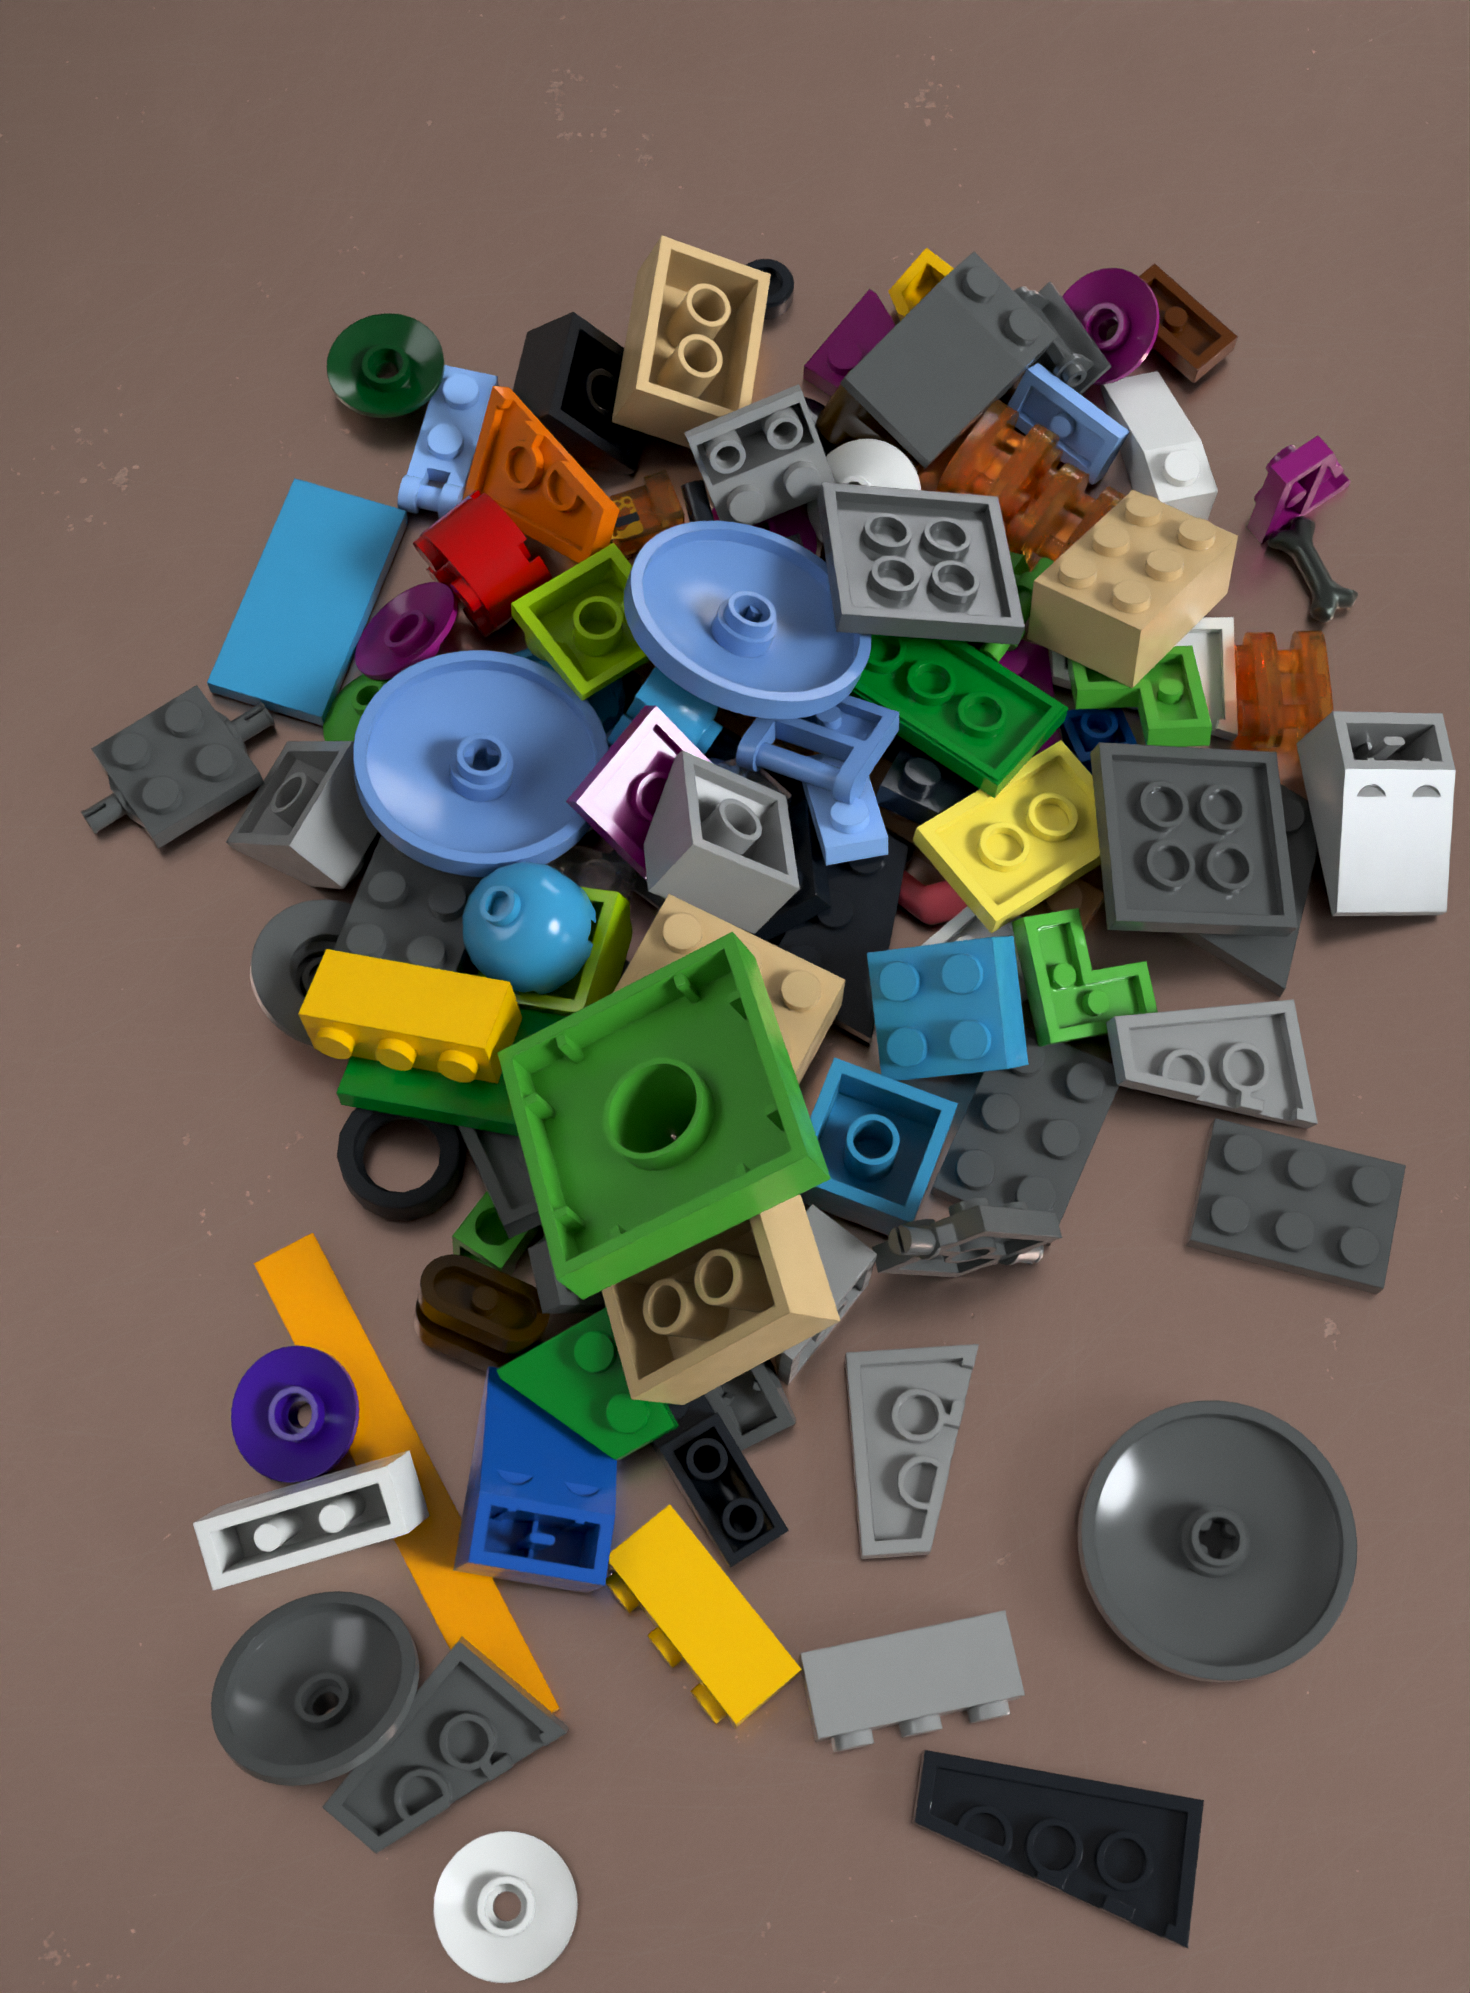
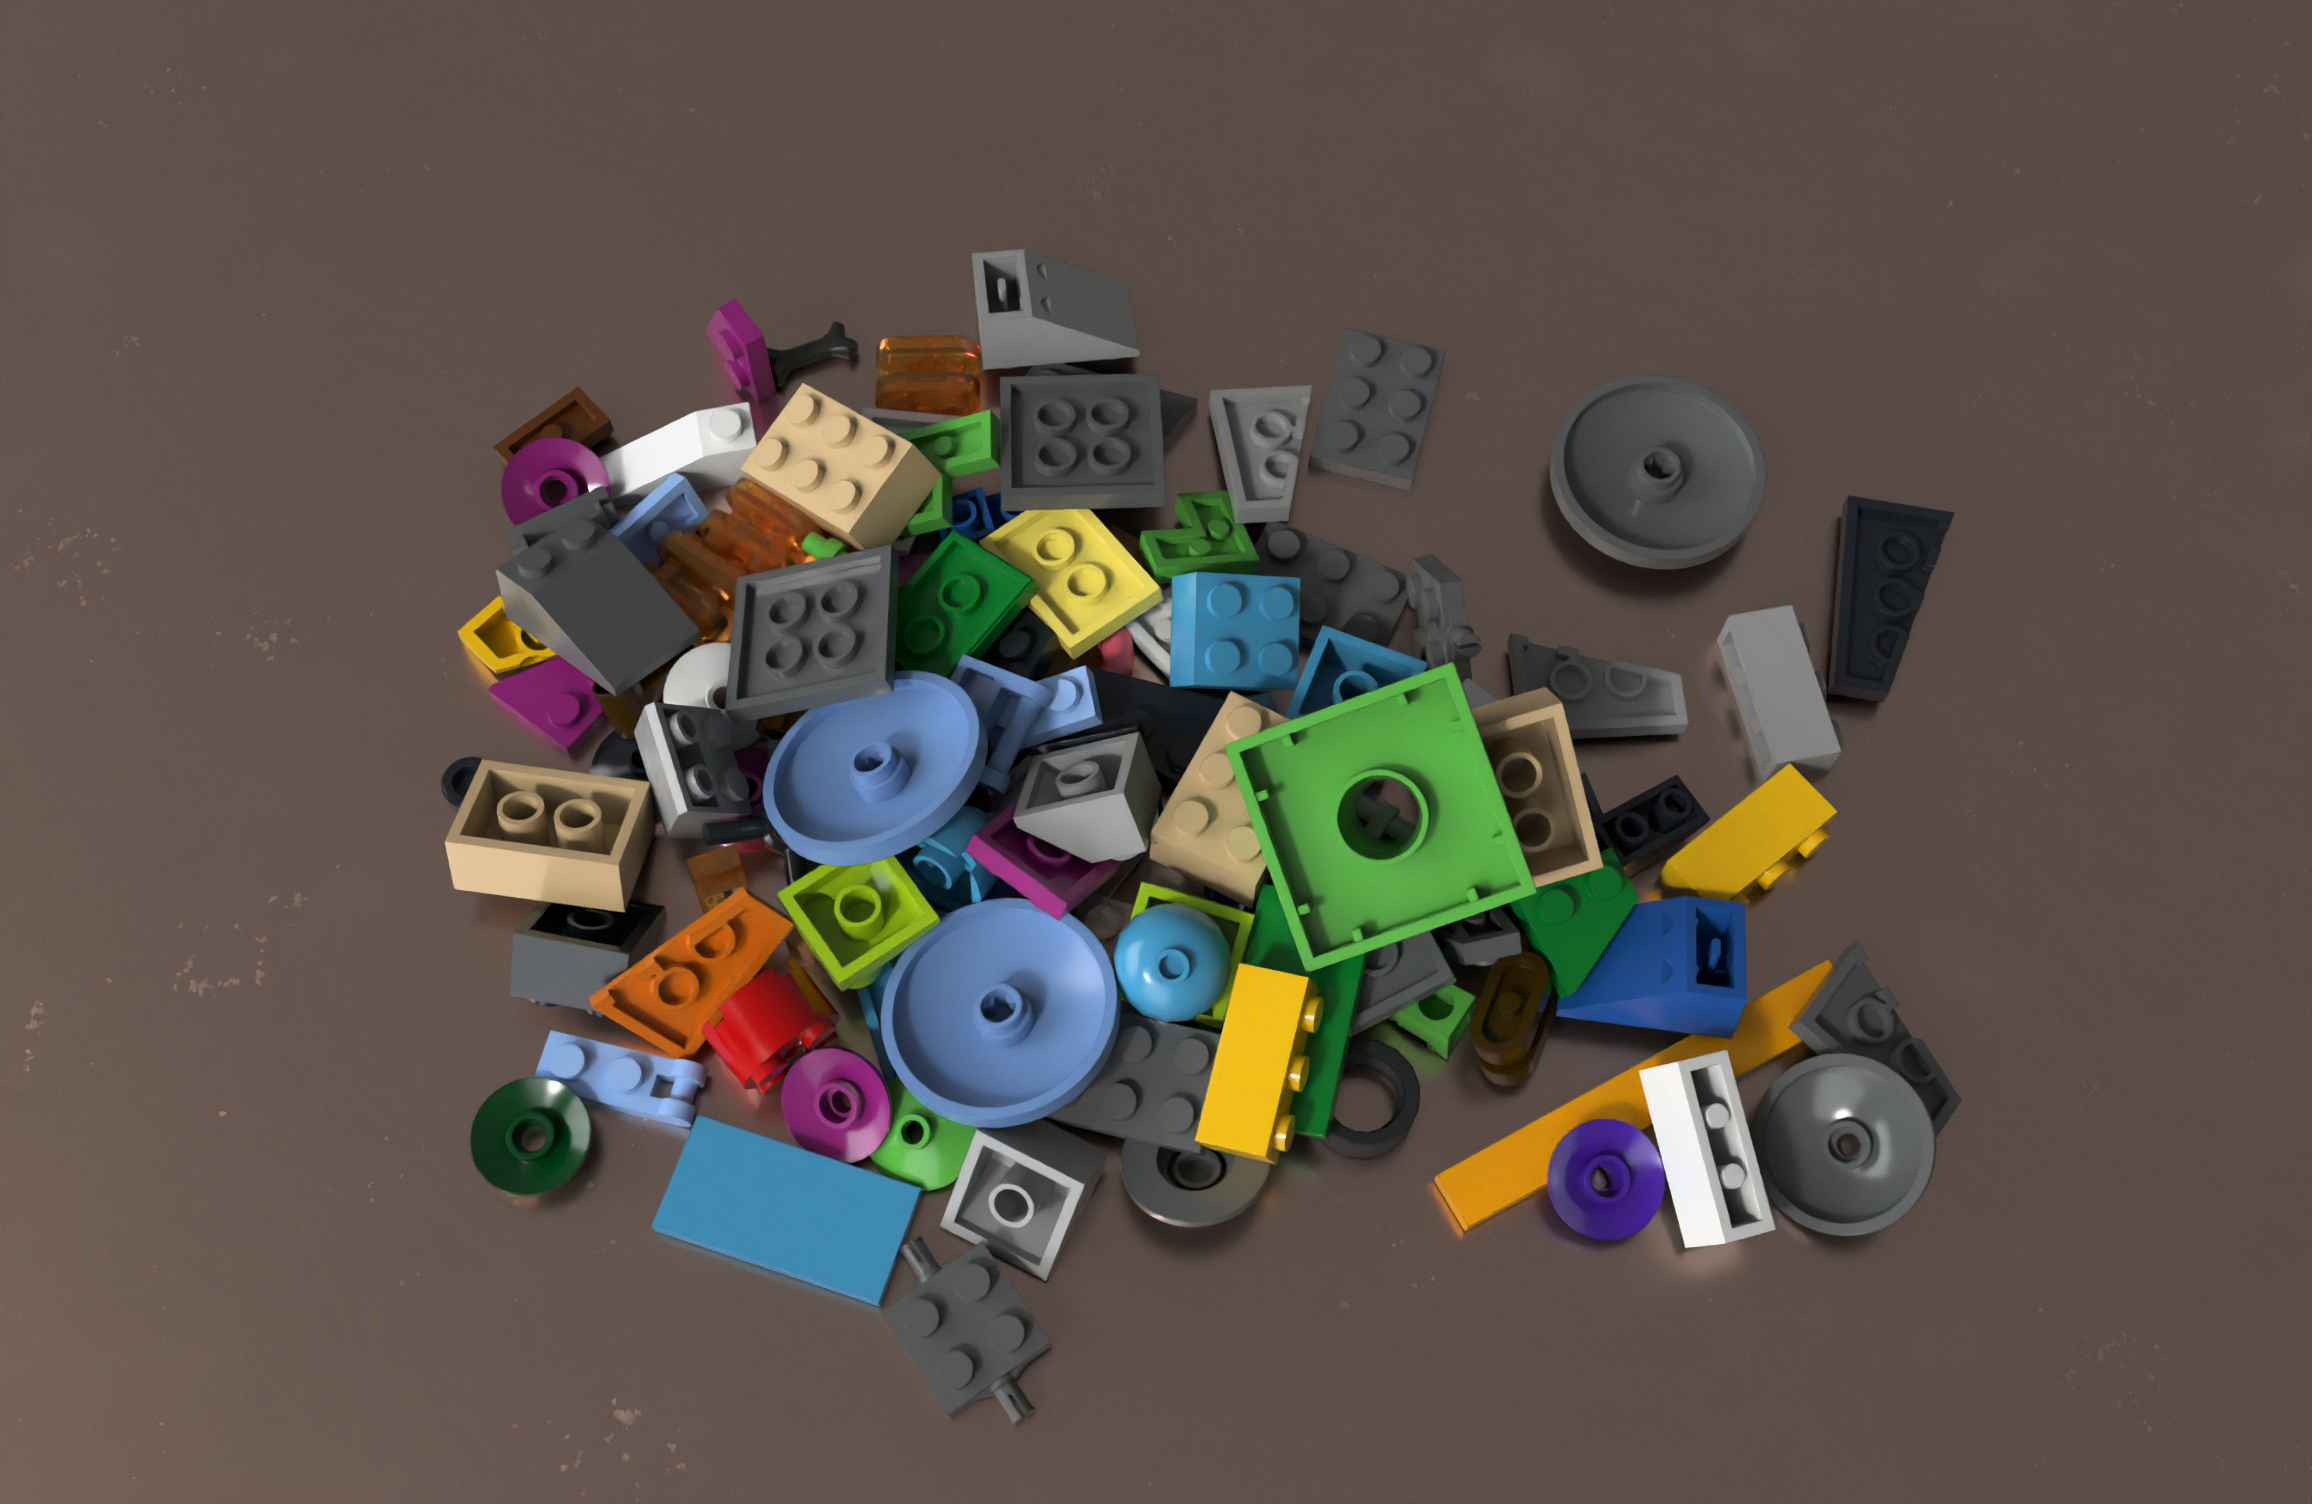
camera: 90 degrees left, 5 degrees down
white dish [434,1831,578,1983] -> none

